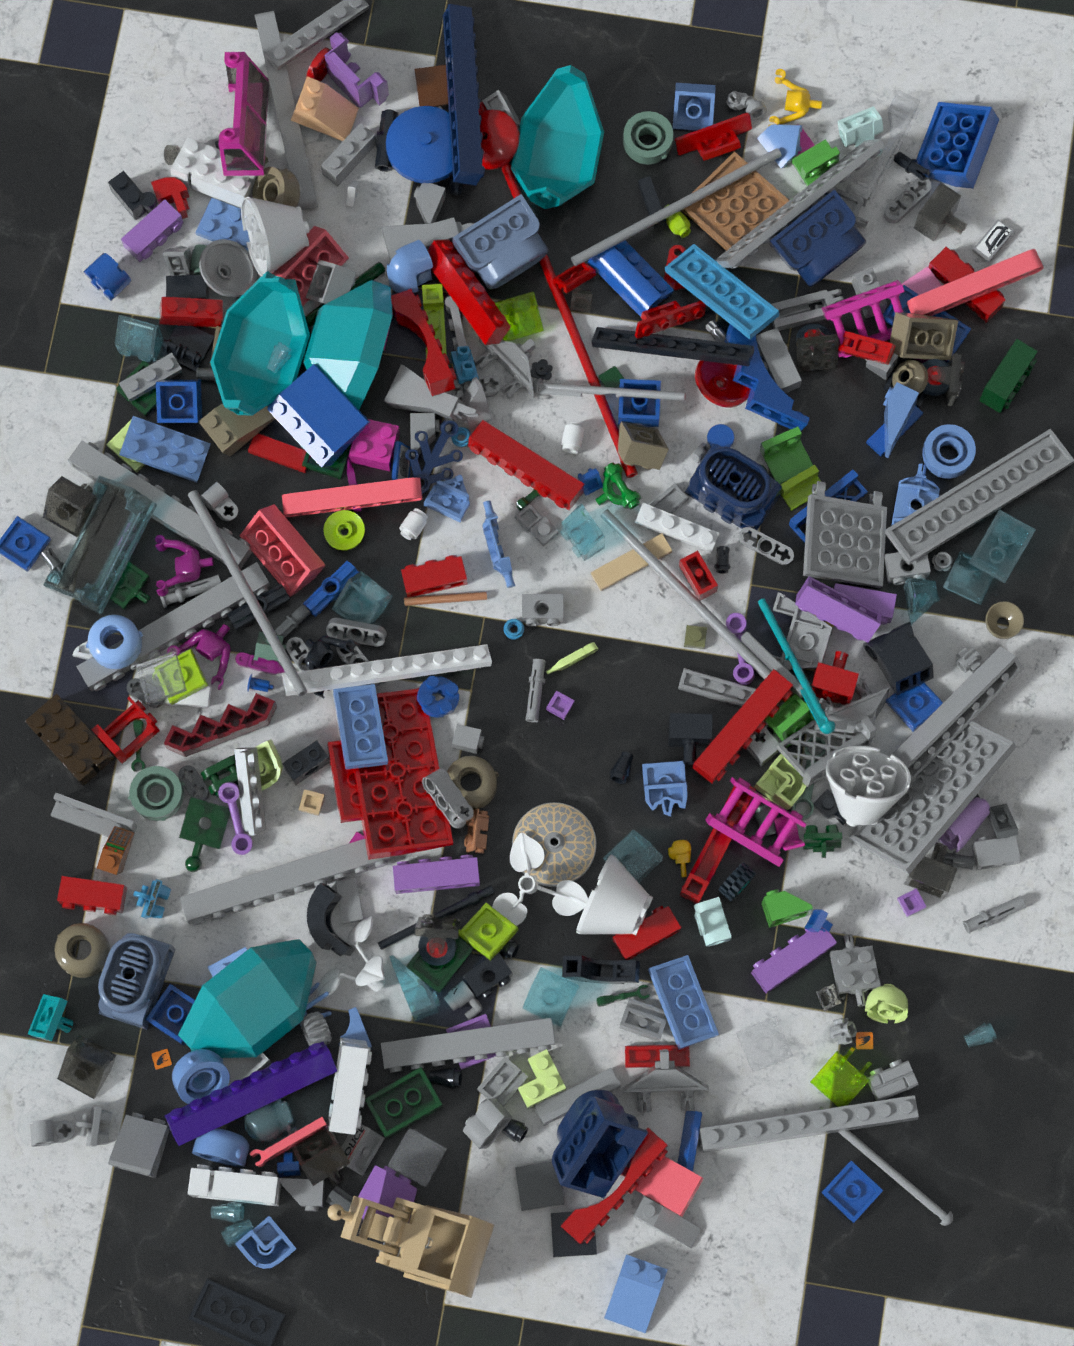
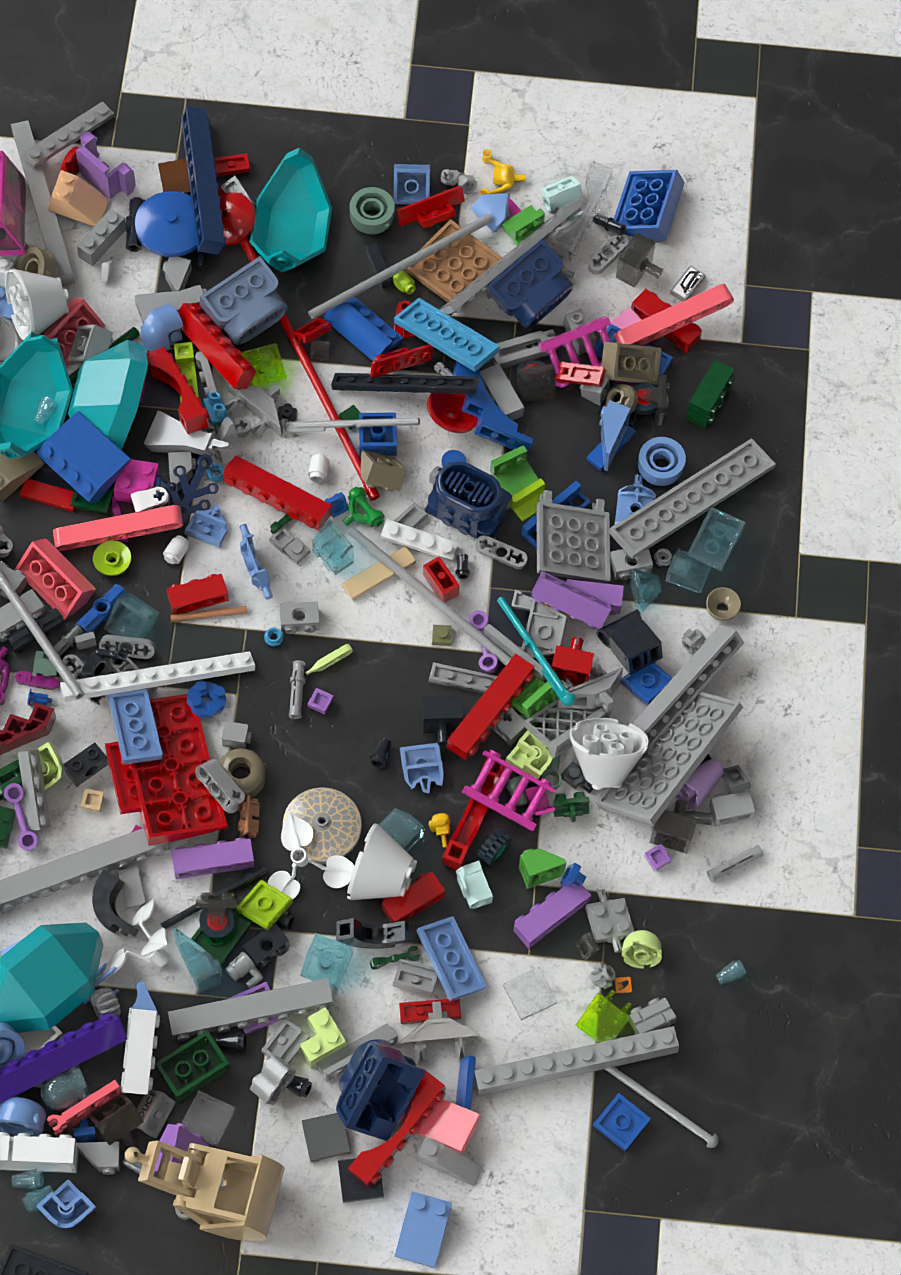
camera: 10 degrees left, 10 degrees down
none -> light grey tile [75,632,97,650]
none -> white piece [131,487,169,512]
none -> red plate [214,153,250,177]

